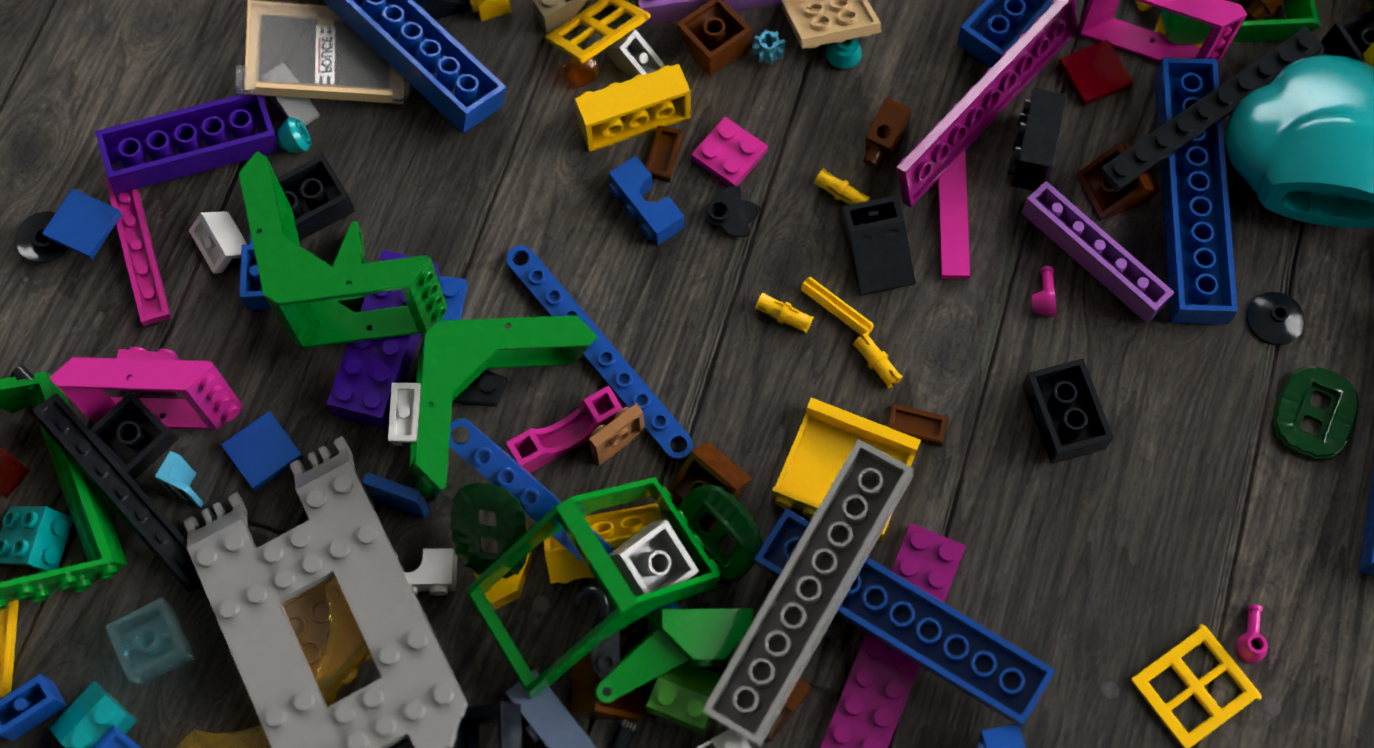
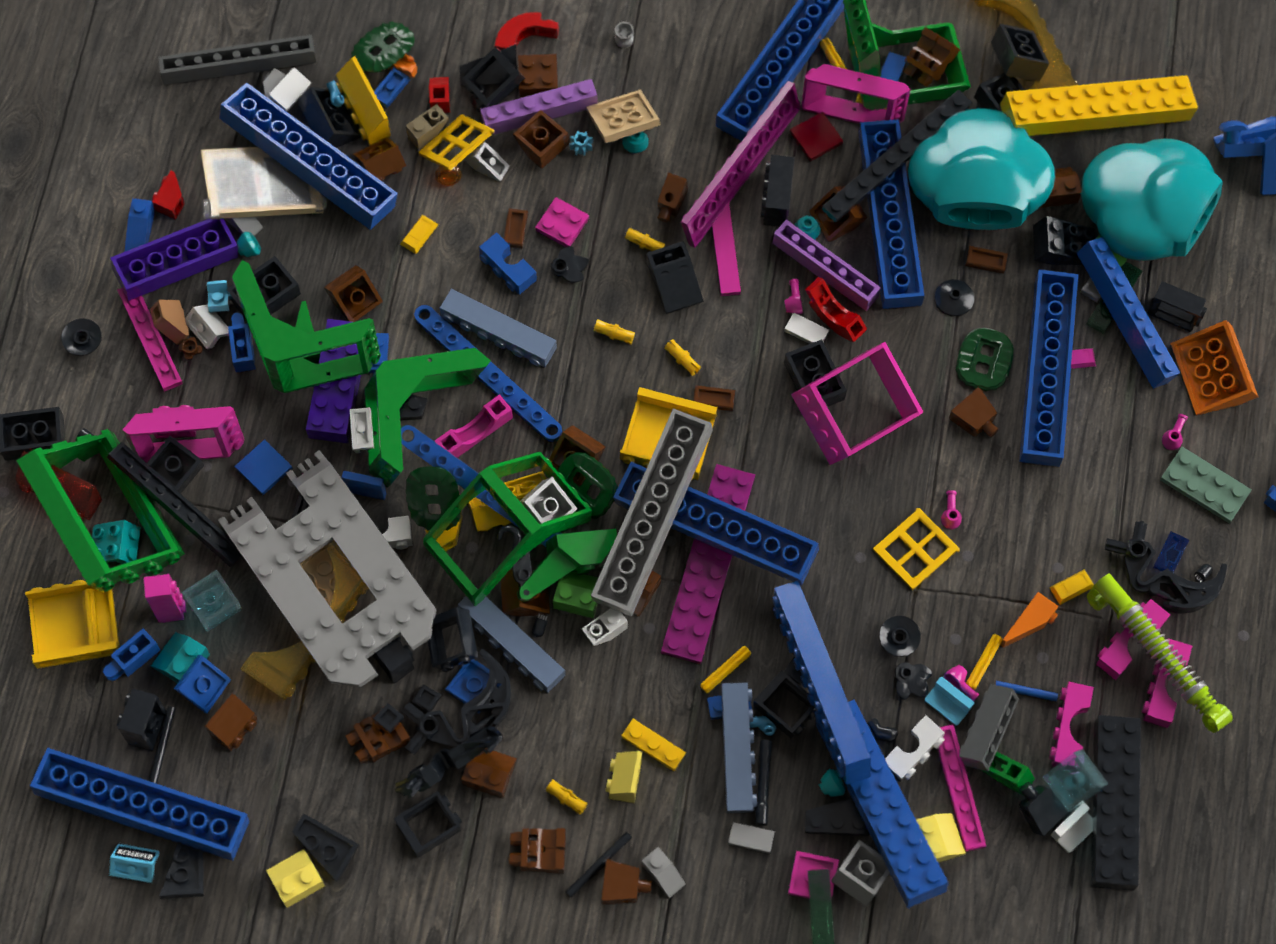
camera: 10 degrees left, 0 degrees up
blue tile [42,188,122,260] -> none
medium azure panel [155,451,204,508] -> none
yellow brick [575,64,691,152] -> none
medium nougat plate [589,404,645,466] -> none
yellow axle [801,277,874,336] -> none
none -> blue slope [124,198,156,252]
none -> dark pink brick [144,574,187,623]
none -> medium nougat slope [150,300,189,345]
none -> red slope [152,170,185,220]
none -> reddish brown plate [179,337,203,360]
none -> medium azure bracket [207,280,229,312]
none -> reddish brown slope [324,265,383,322]
none -> reddish brown slope [353,137,406,181]
none -> yellow tile [400,214,438,254]
none -> sand blue brick [440,289,557,367]
none -> white tile [784,313,829,344]
none -> dark pink window [791,342,923,465]
none -> teal cone [794,216,820,240]
none -> red arch [805,277,867,342]
none -> reddish brown torso [949,387,999,438]
none -> reddish brown tile [965,246,1008,274]

